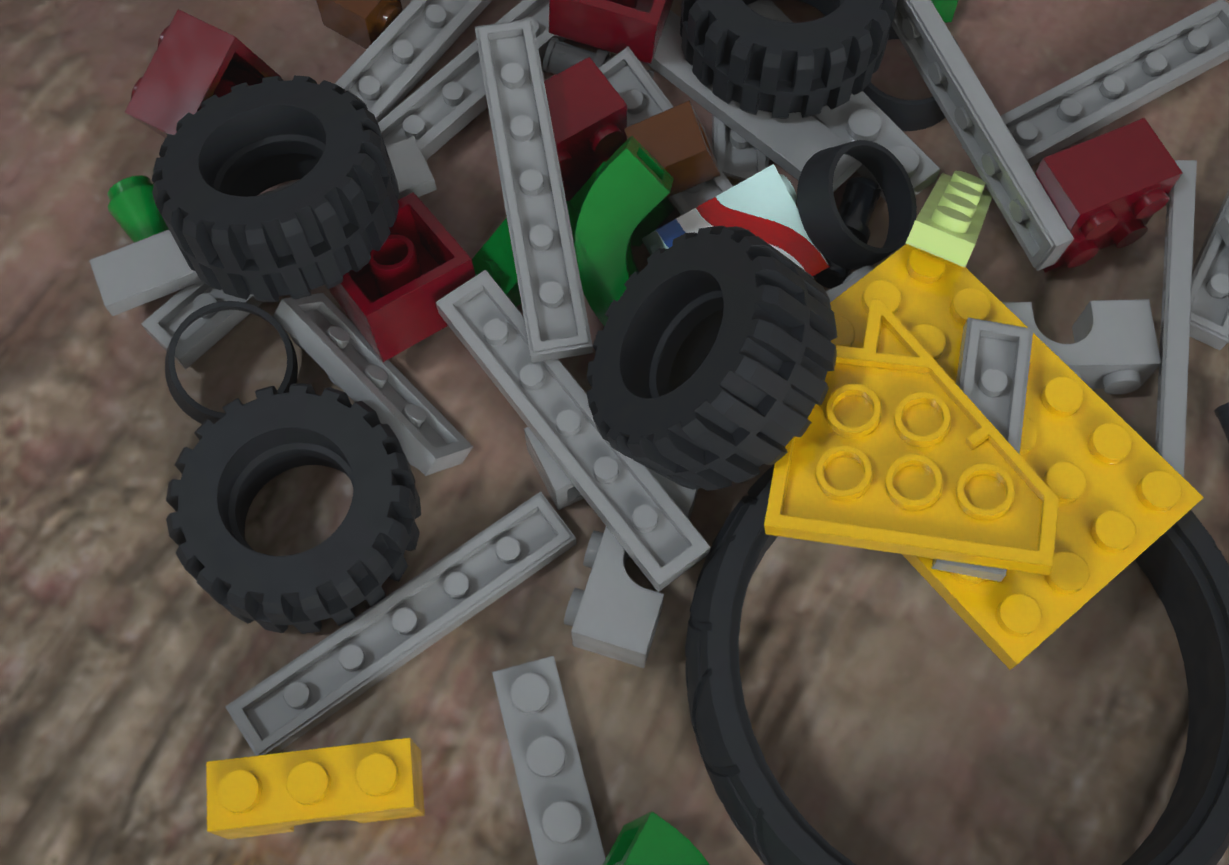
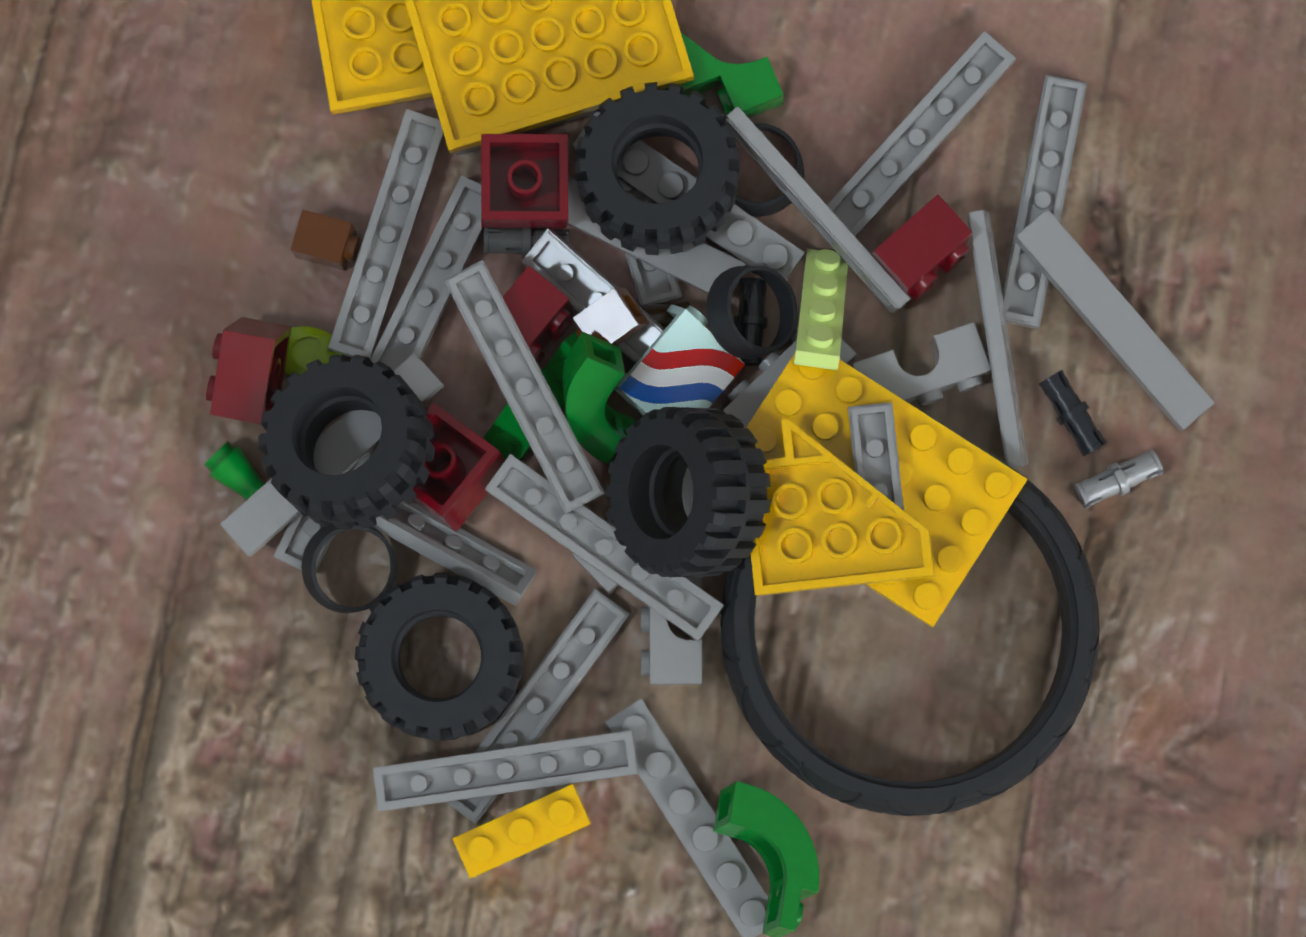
camera: 15 degrees left, 15 degrees up
none -> light grey plate [373,730,639,812]

